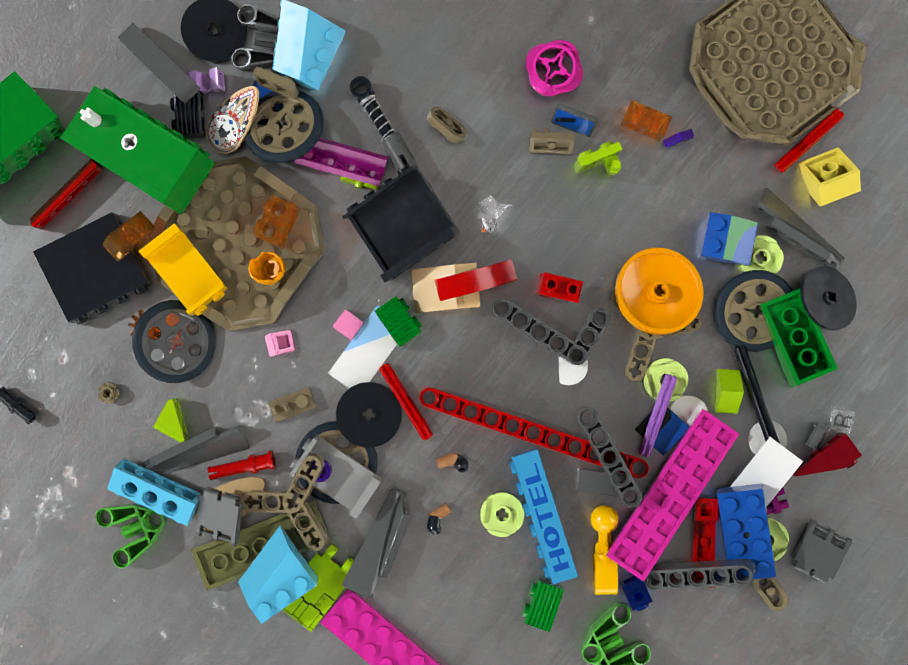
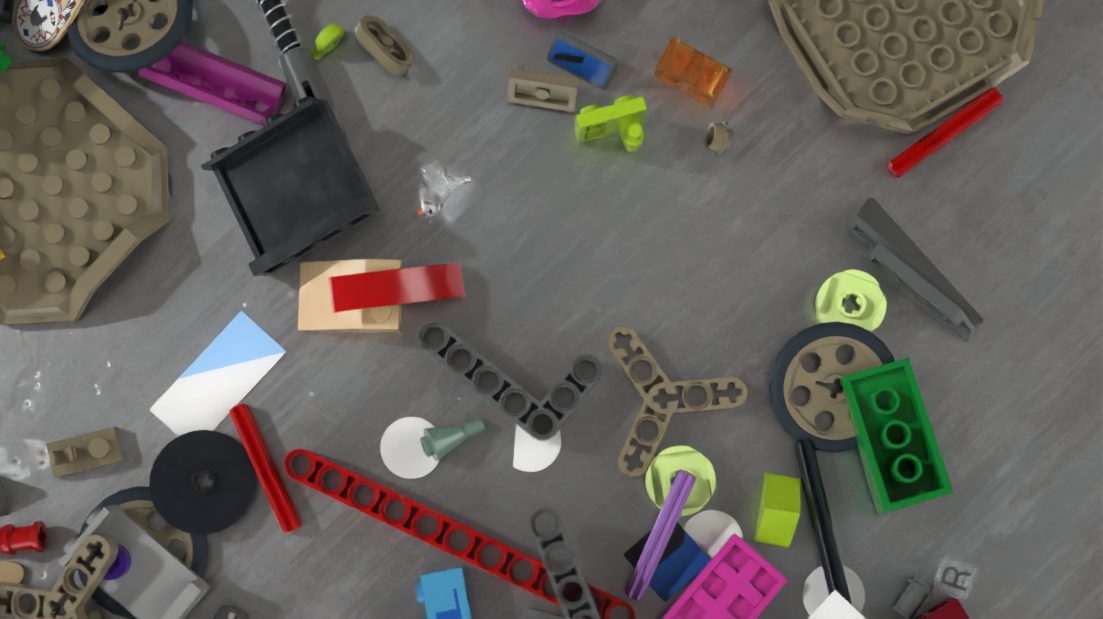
camera: 10 degrees right, 5 degrees down
light orange hair [248,252,285,285] -> none
clear orange brick [254,195,301,249] -> none
bright pink slope [265,329,295,357] -> none
bright pink slope [333,309,364,340] -> none
lime piece [340,176,380,190] -> none
green brick [374,296,422,348] -> none
arm [436,453,469,473] -> none
red hips [535,272,583,304] -> none
light orange dish [615,248,703,335] -> none
dark purple tile [663,129,694,148] -> none
blue slope [701,212,758,266] -> none
light yellow slope [798,147,861,207] -> none
black piece [800,266,857,331] -> none
none -> lime piece [311,22,346,60]
none -> white sticker [380,417,440,479]
none -> sand green cone [420,418,485,461]
none -> dark tan plate [706,121,733,155]

